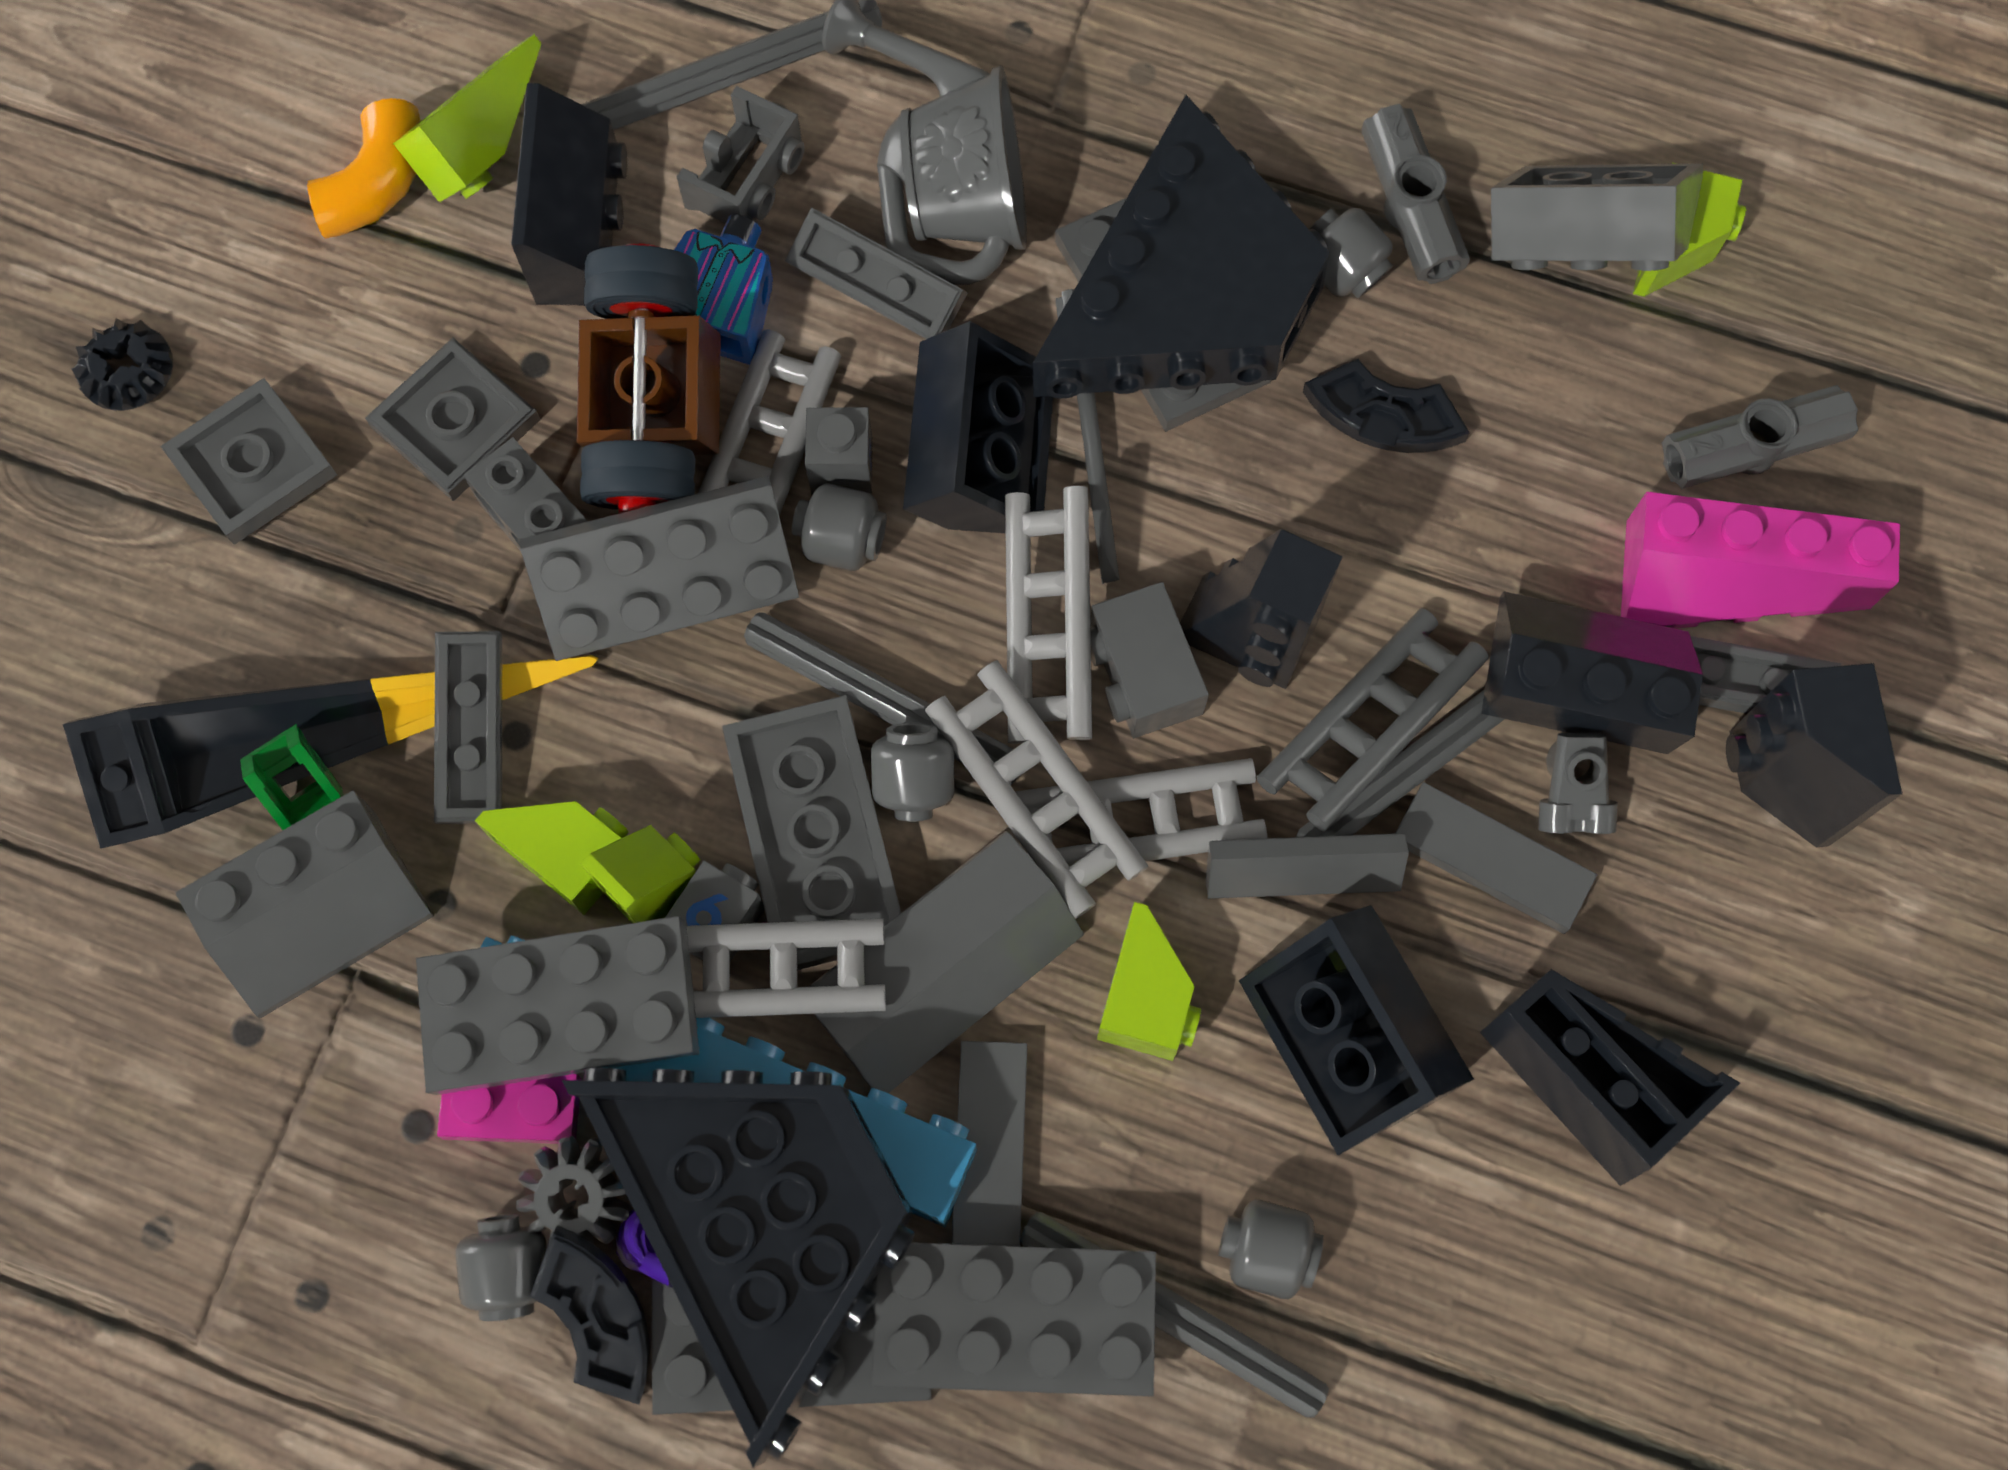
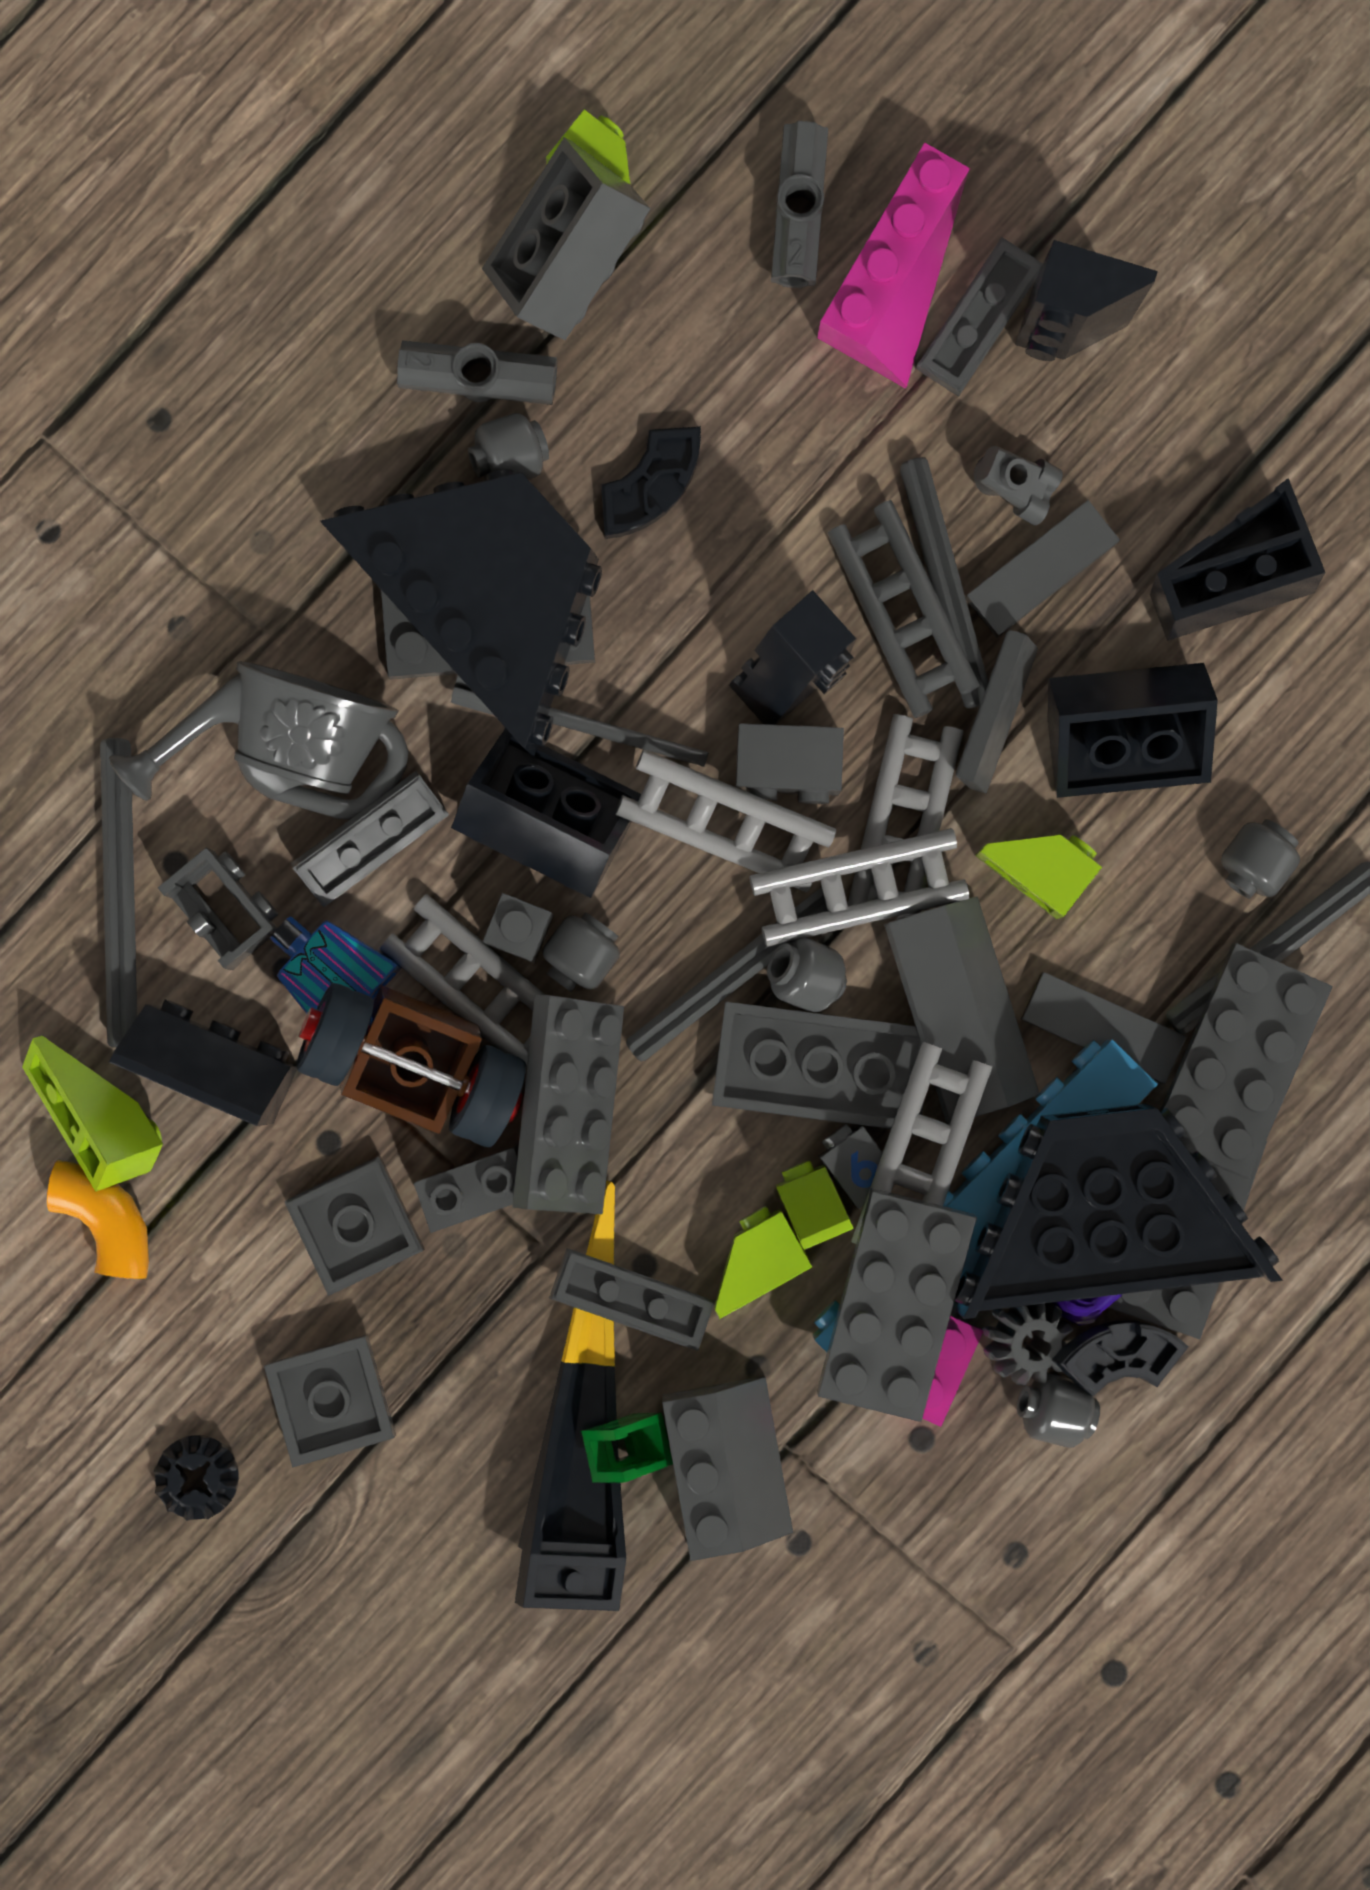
camera: 70 degrees left, 15 degrees up
black slope [1481,591,1703,754] -> none

